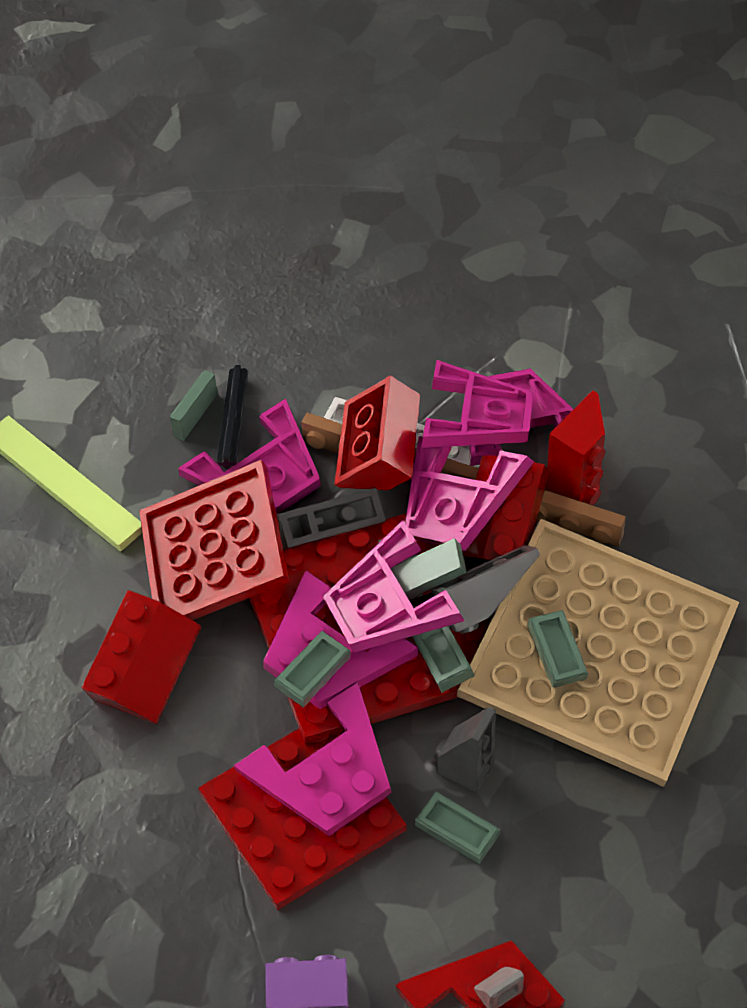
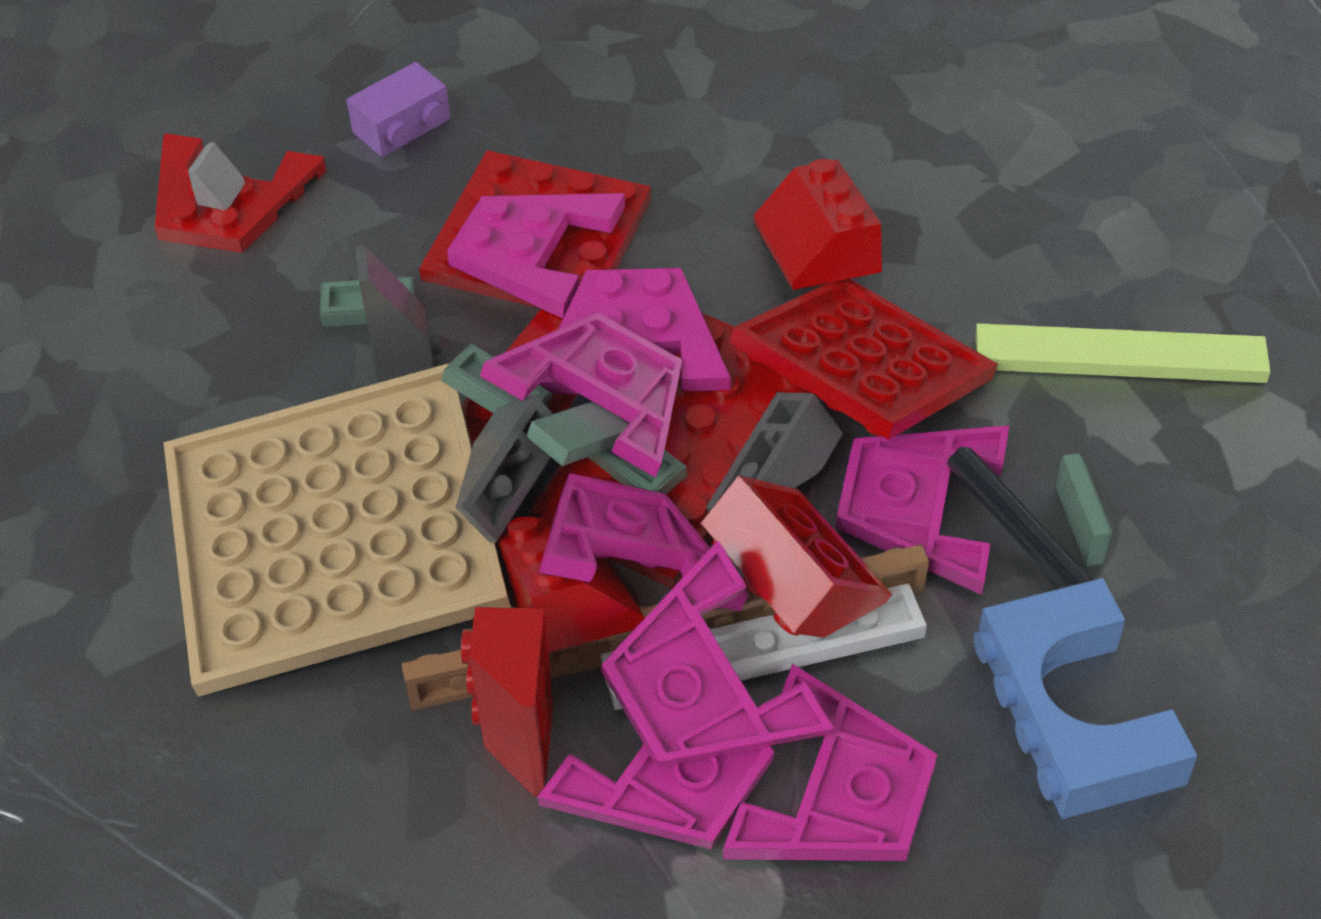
camera: 140 degrees right, 5 degrees down
sand green tile [274,631,351,707] -> none
sand green tile [527,610,588,688] -> none
none -> dark pink wing [723,664,938,861]
none -> medium blue arch [974,578,1197,819]

